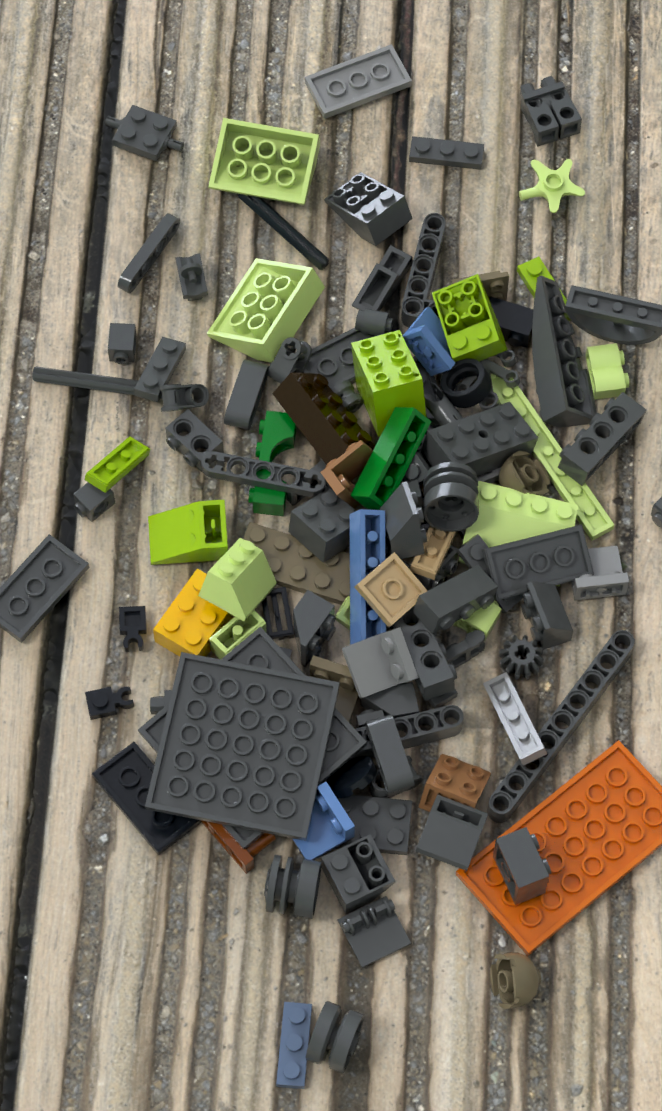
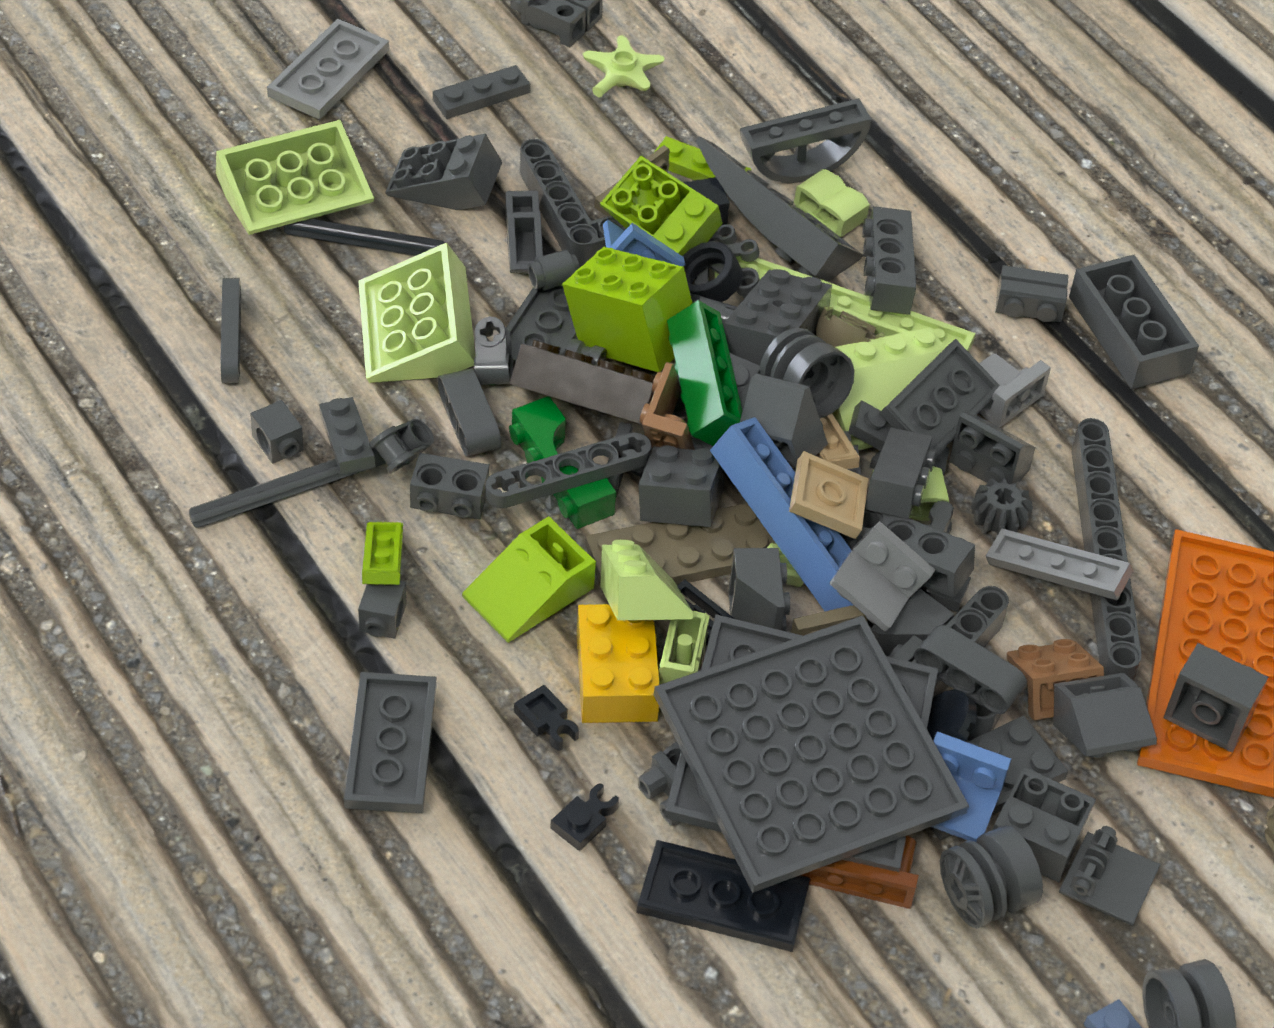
camera: 40 degrees left, 15 degrees down
dark grey plate [105,105,184,161] -> none
dark grey hips [175,253,208,301] -> none

